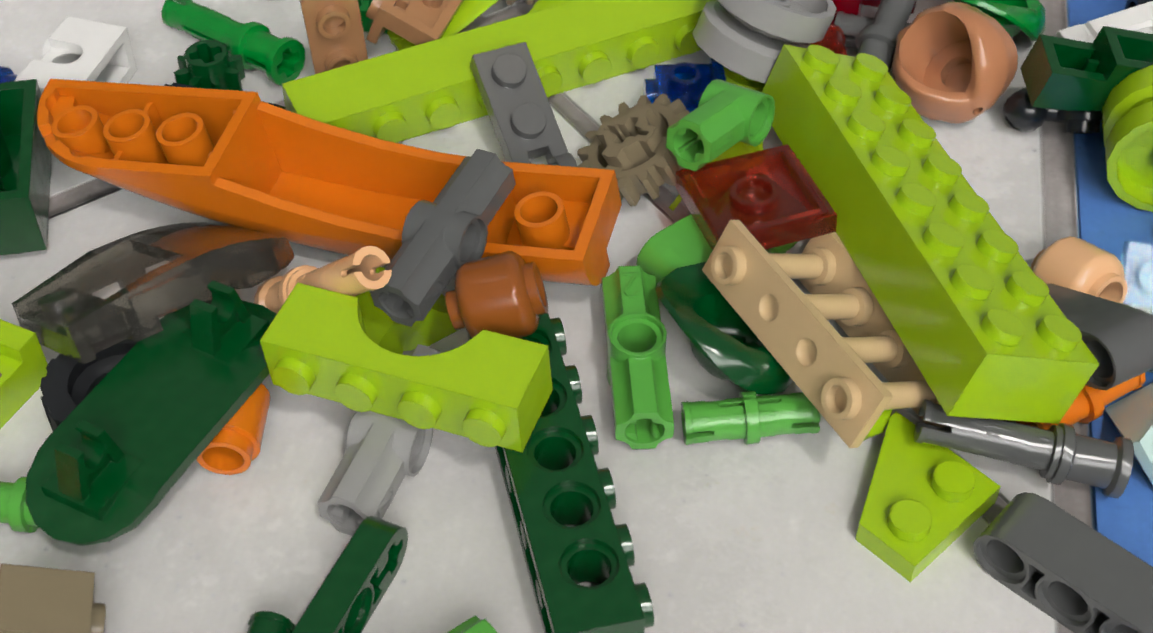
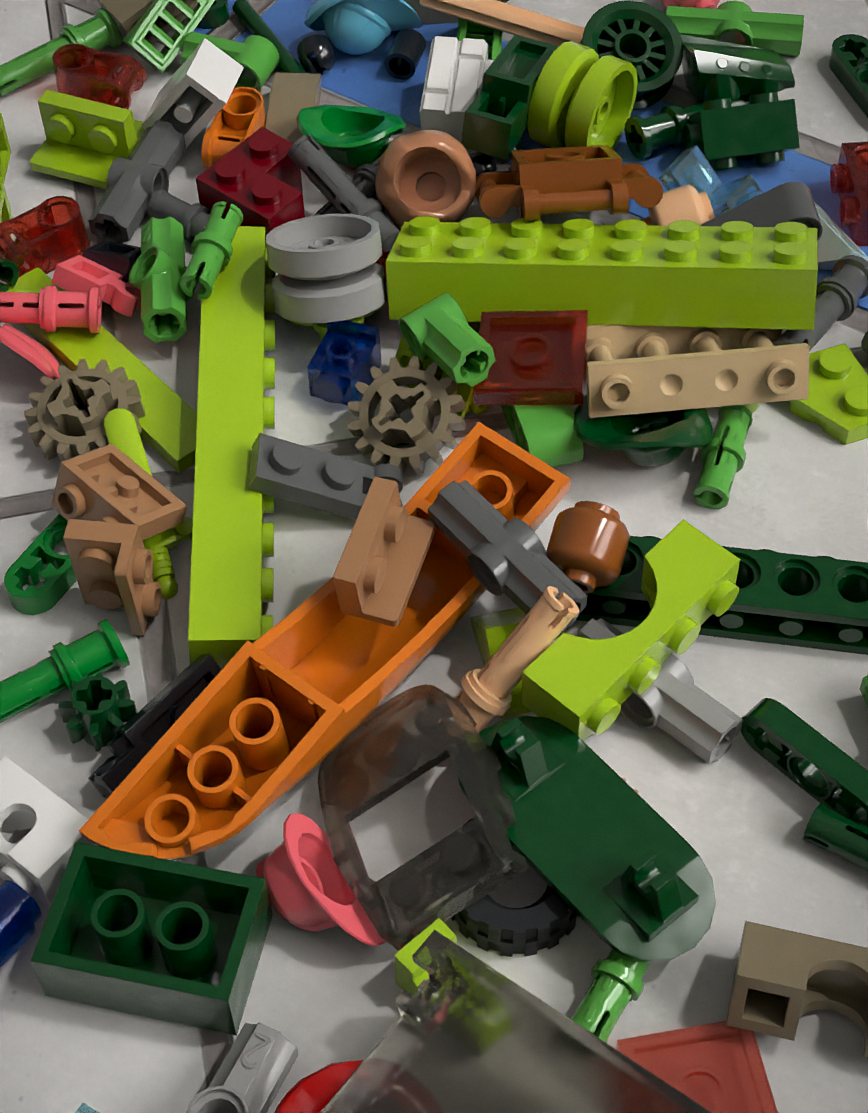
camera: 65 degrees left, 5 degrees up
bright green piece [601,266,674,449] -> none
none -> coral piece [256,813,389,946]
none -> medium nougat bracket [332,476,435,627]
none -> dark orange brick [475,144,664,221]

